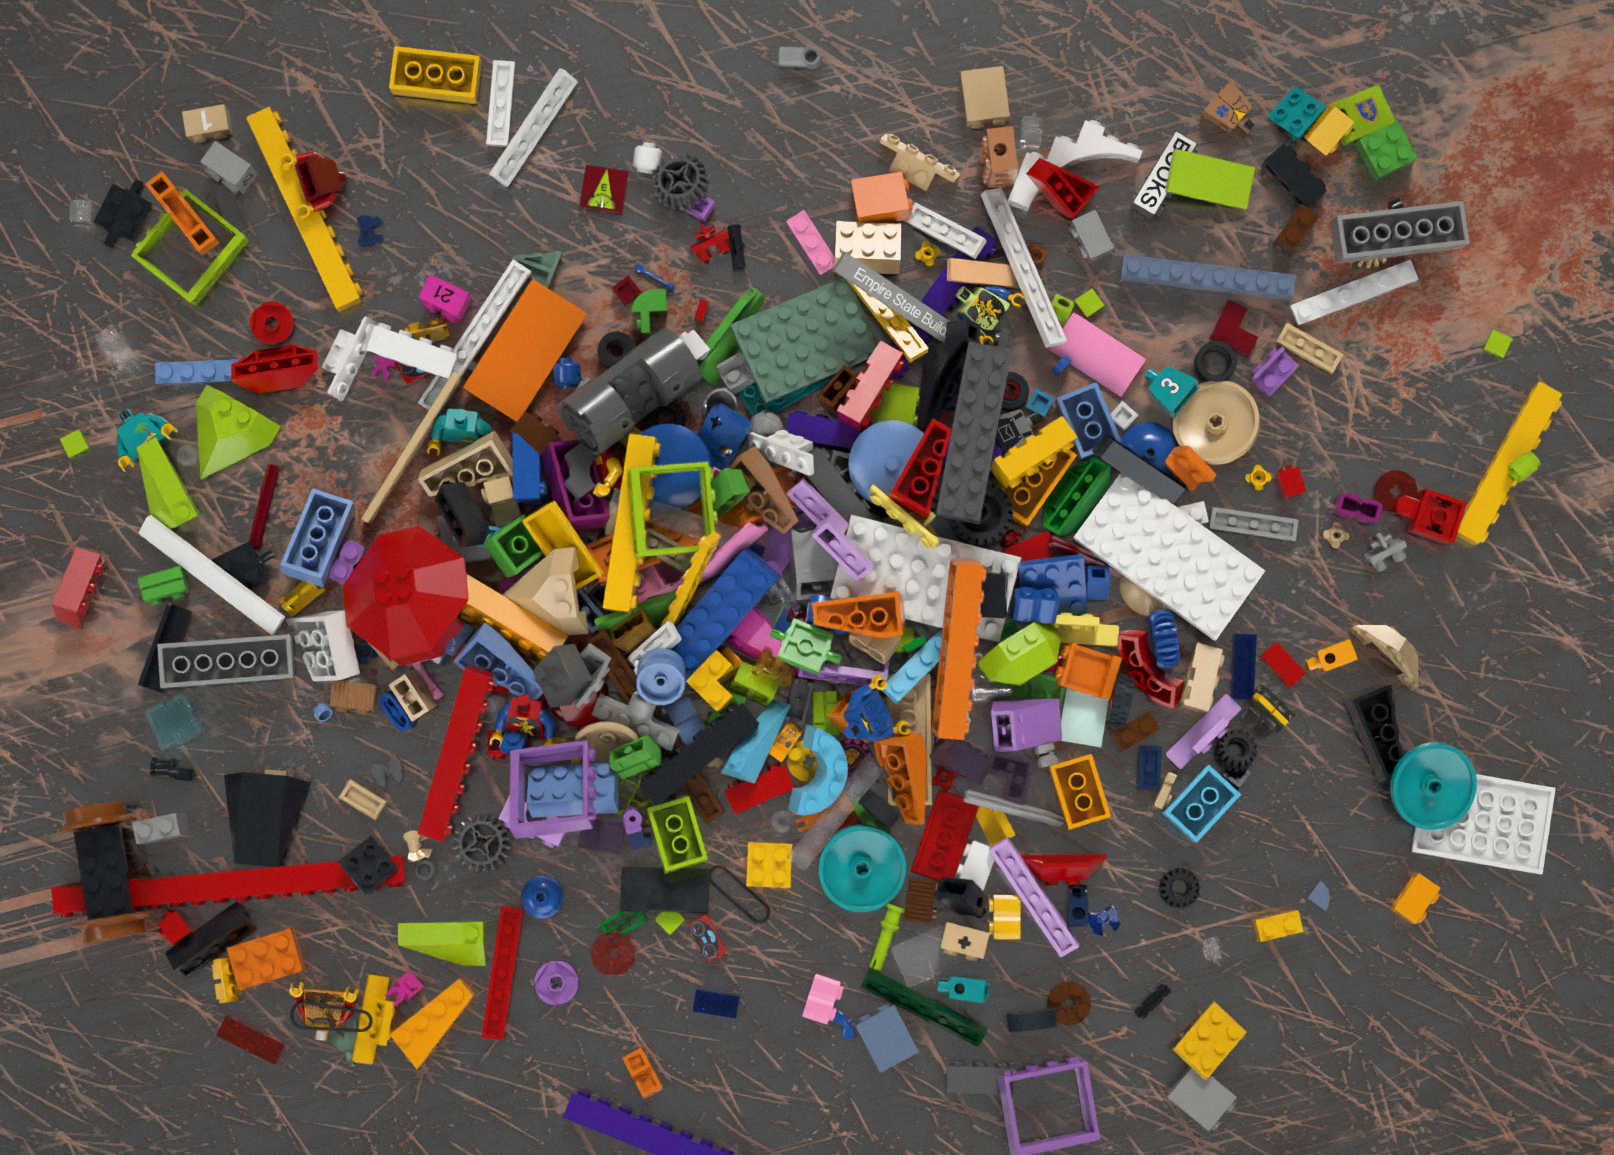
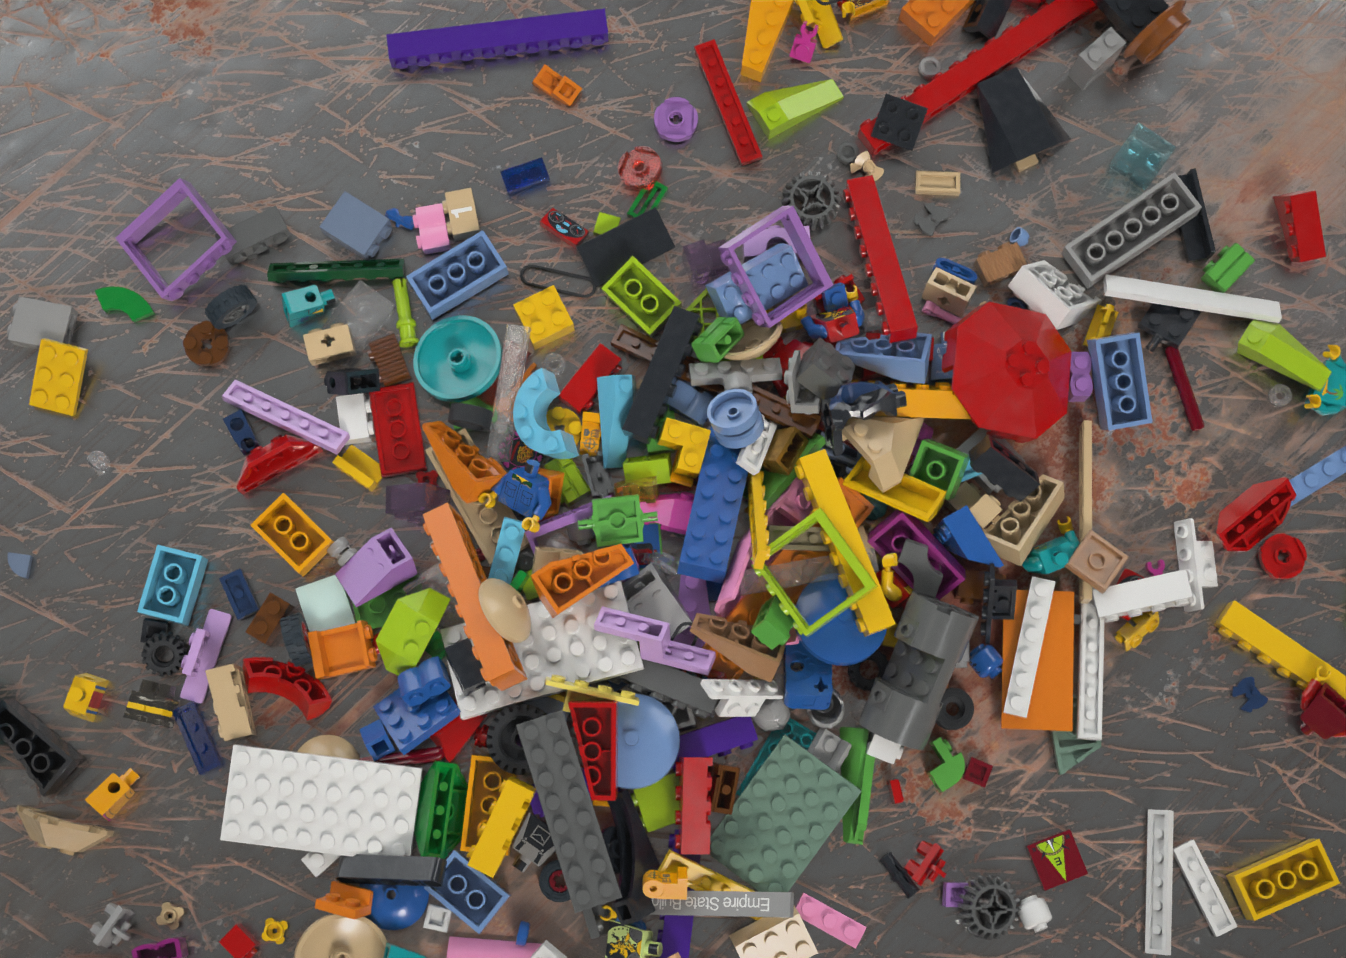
camera: 145 degrees right, 5 degrees down
black connector [150,757,194,781] -> none
lime wedge [196,385,281,480] -> none
dark pink brick [418,274,474,324] -> none
blue cylinder [520,875,565,919] -> none
leg [623,806,653,851] -> none
blue hinge [636,264,675,292] -> none
light grey axle [963,790,1064,827] -> none
clear purple brick [986,751,1035,804] -> none
yellow brick [988,895,1020,939] -> none
dark azure plate [1025,388,1055,418] -> none
light yellow bracket [1032,613,1119,647] -> none
clear blue piece [1088,905,1120,936] -> none
black axle [1134,983,1171,1020] -> none
blue gear [1148,609,1180,669] -> none
tan plate [1152,772,1177,809] -> none
black tyre [1159,868,1201,908] -> none
light grey plate [1209,507,1299,542] -> none
yellow brick [1252,910,1304,942] -> none
red tile [1260,641,1306,688] -> none
none -> yellow torso [63,673,109,722]
none -> green tile [95,286,155,323]
none -> medium blue brick [406,230,508,320]
none -> tan brick [442,188,480,241]
none -> tan dish [478,578,531,643]
none -> light orange leg [643,867,688,900]
none -> black hips [820,380,907,456]
none -> light grey tile [918,56,941,80]
none -> black bracket [980,563,1017,644]
none -> white plate [1003,576,1055,718]
none -> medium nougat tile [1064,529,1129,594]

